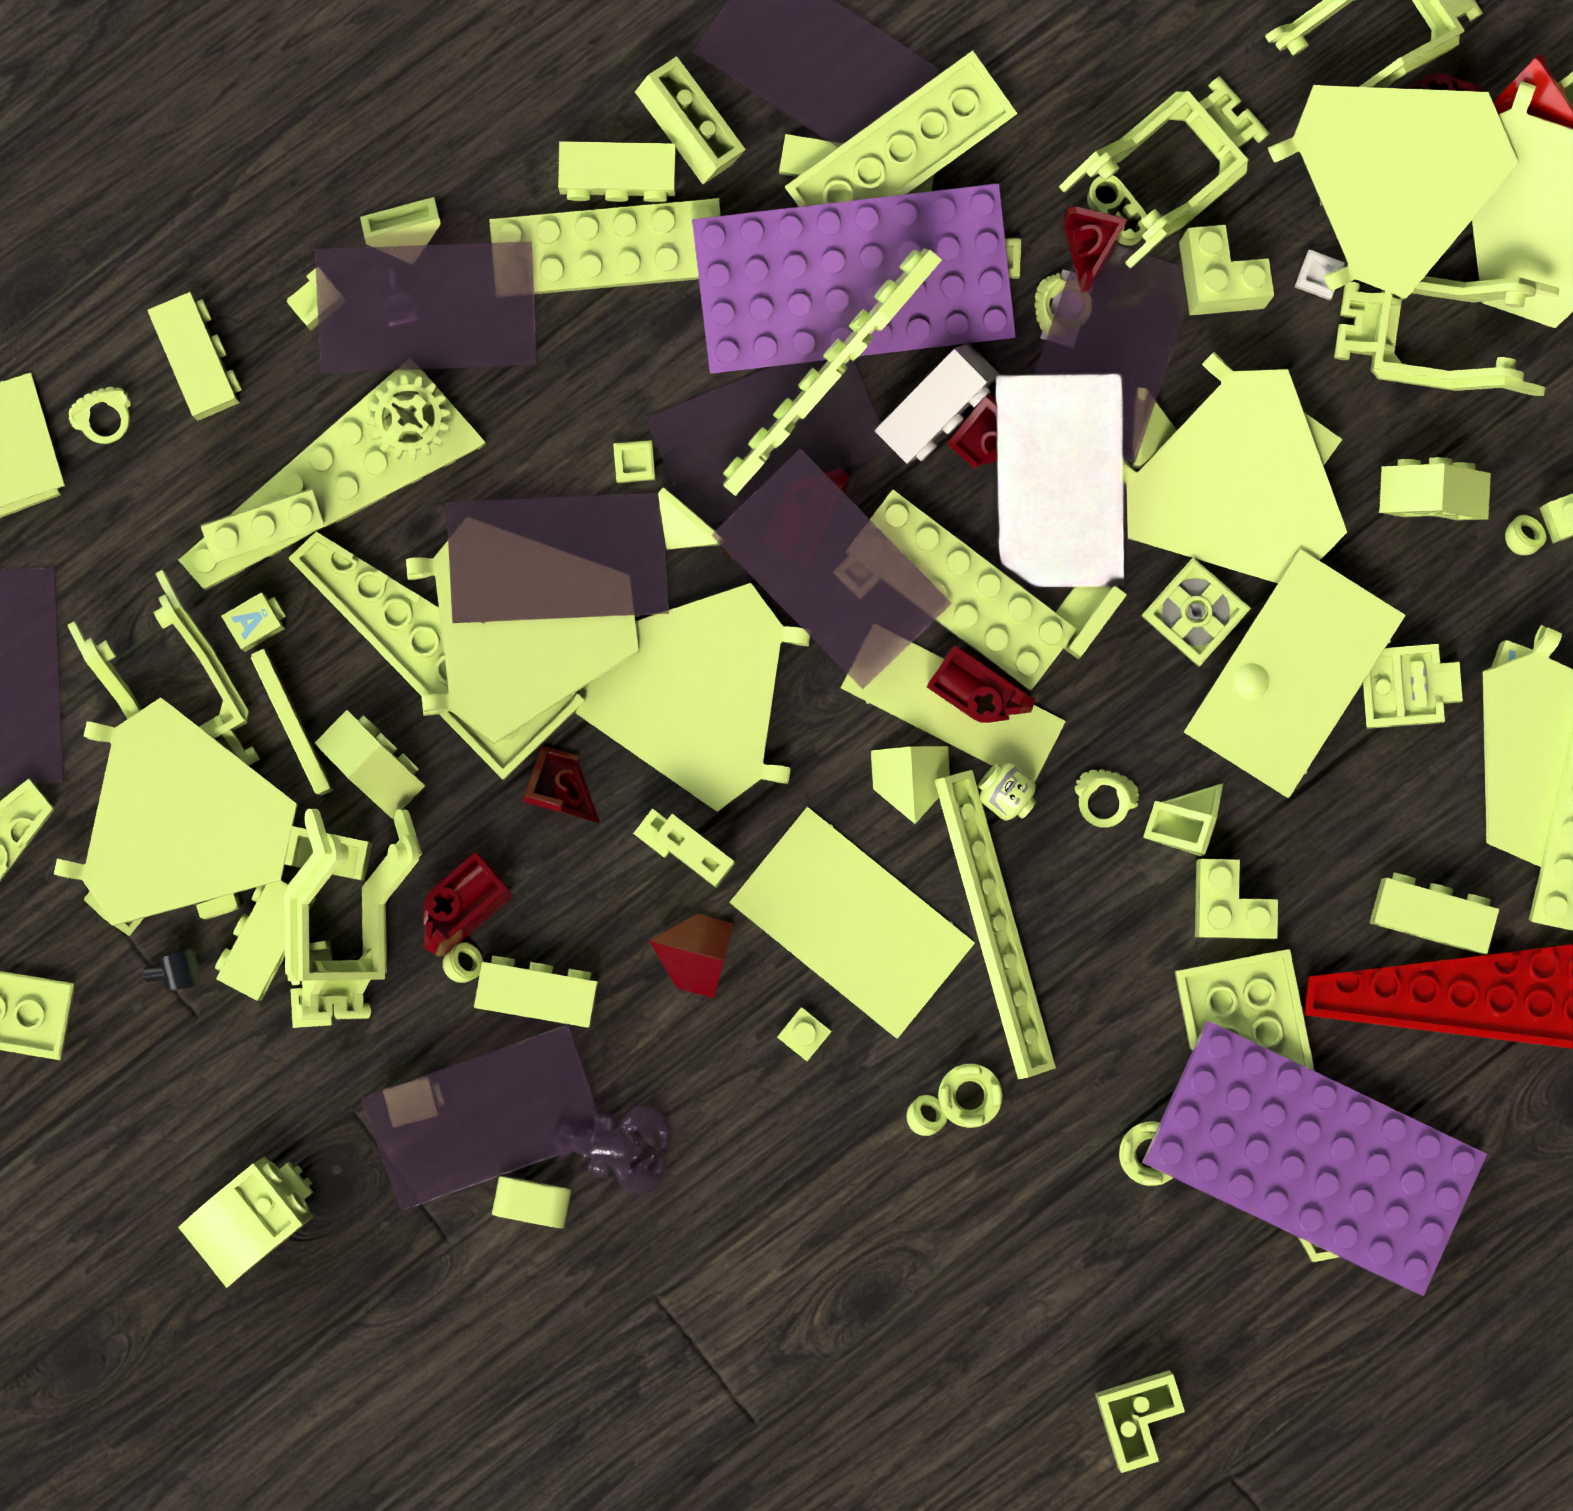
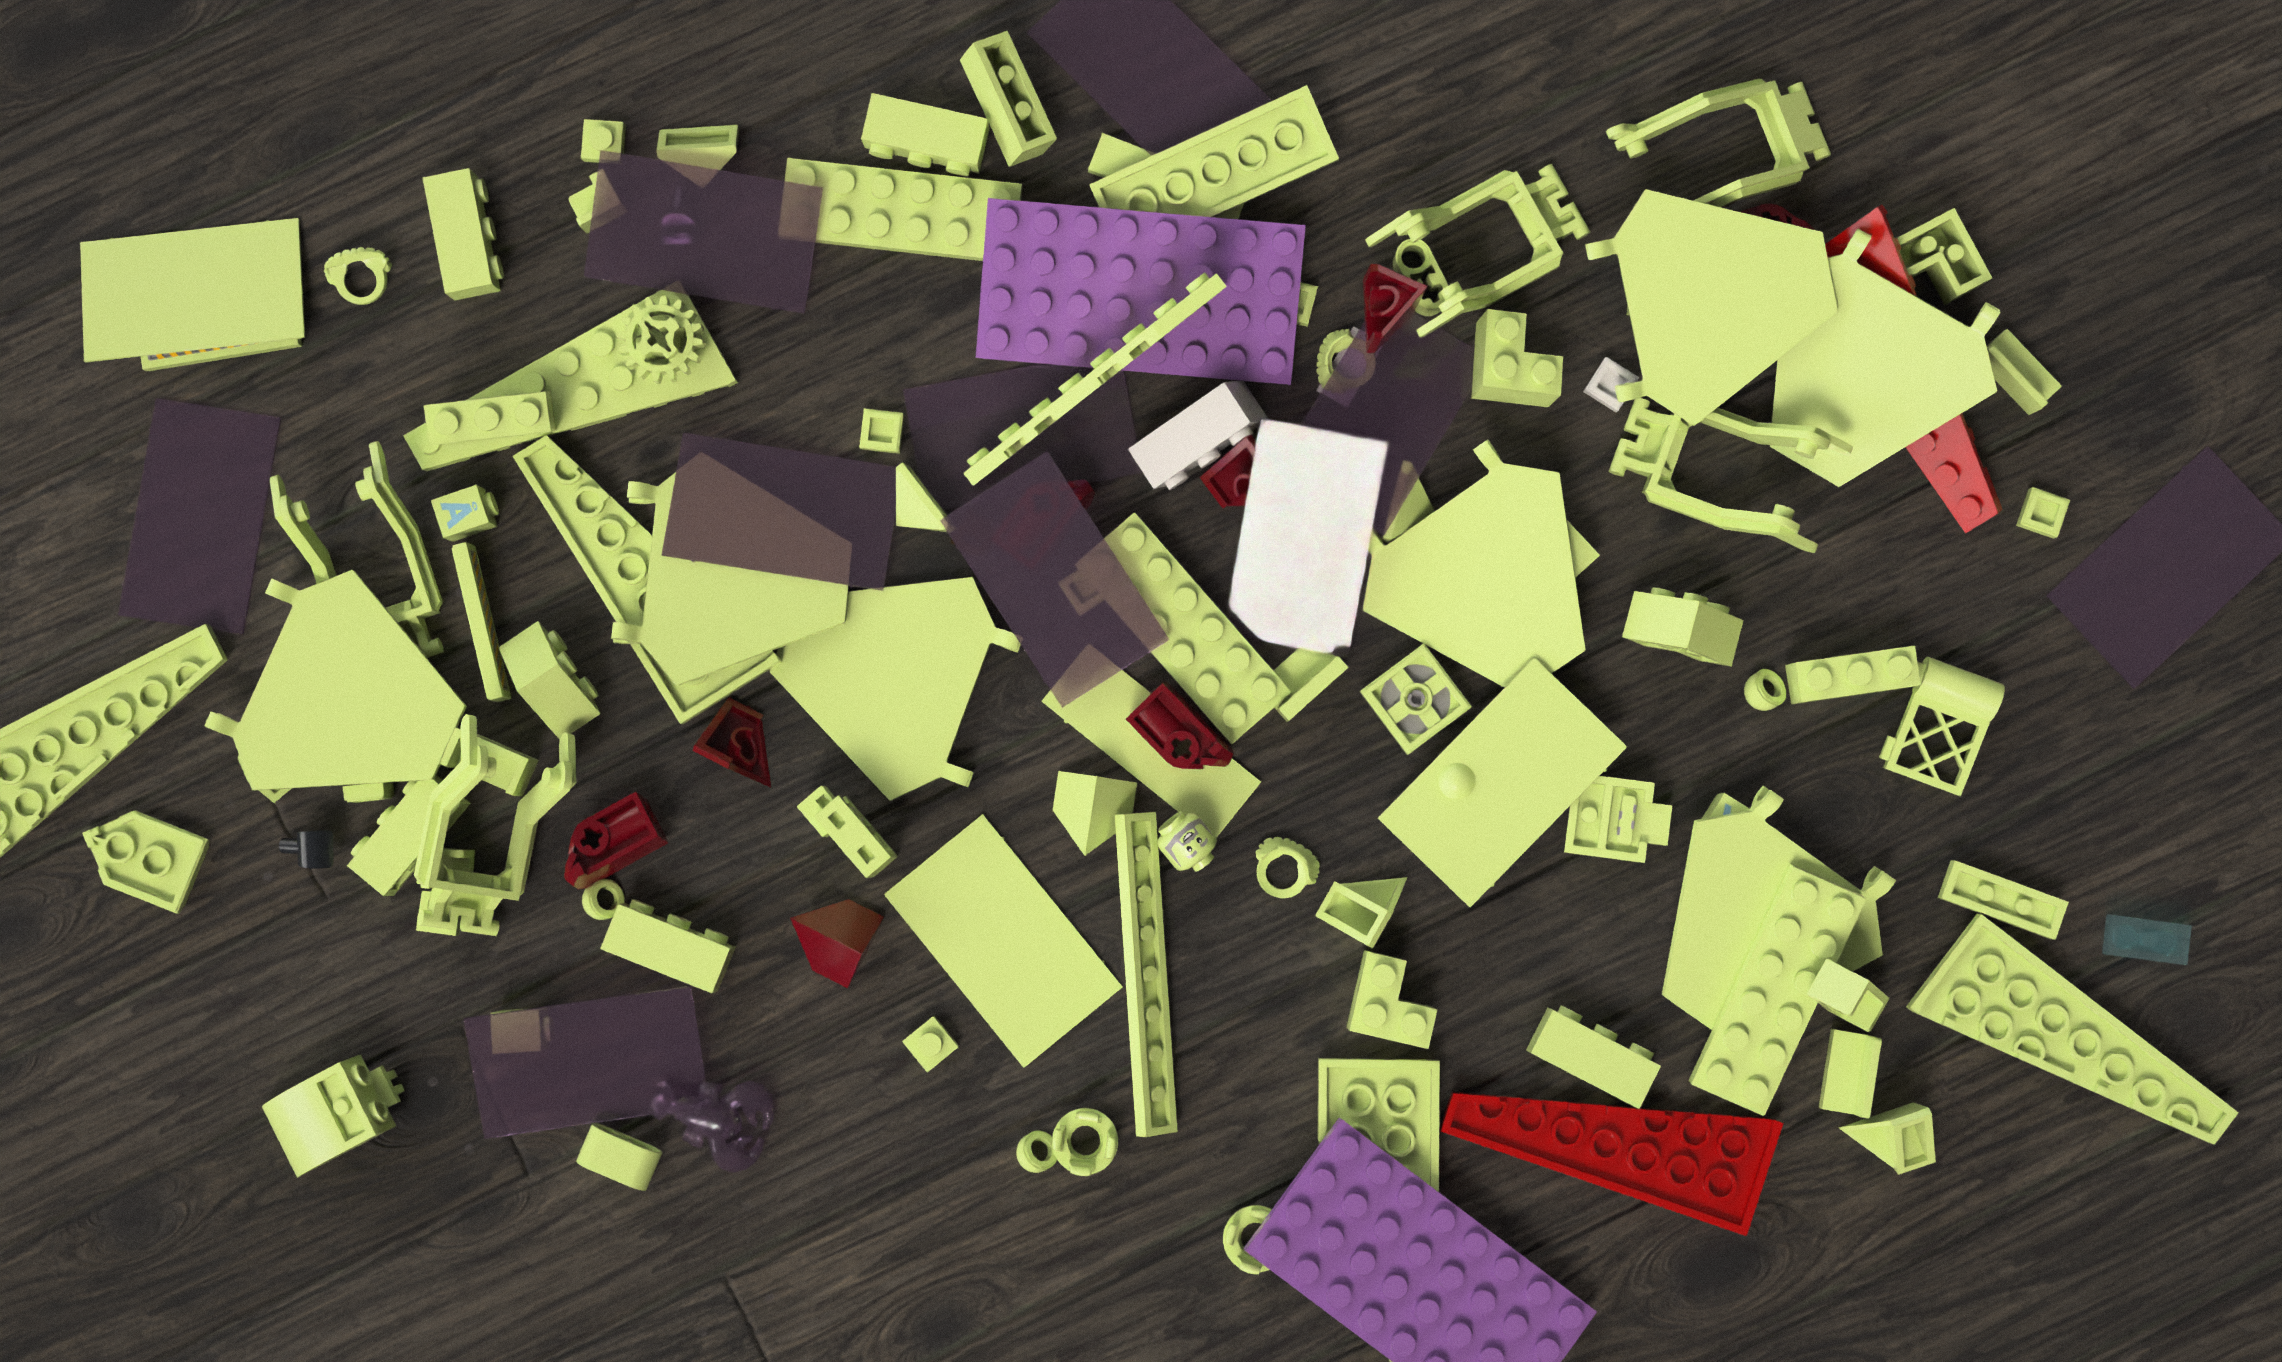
camera: 20 degrees right, 0 degrees up
none -> yellowish green plate [581,119,626,164]

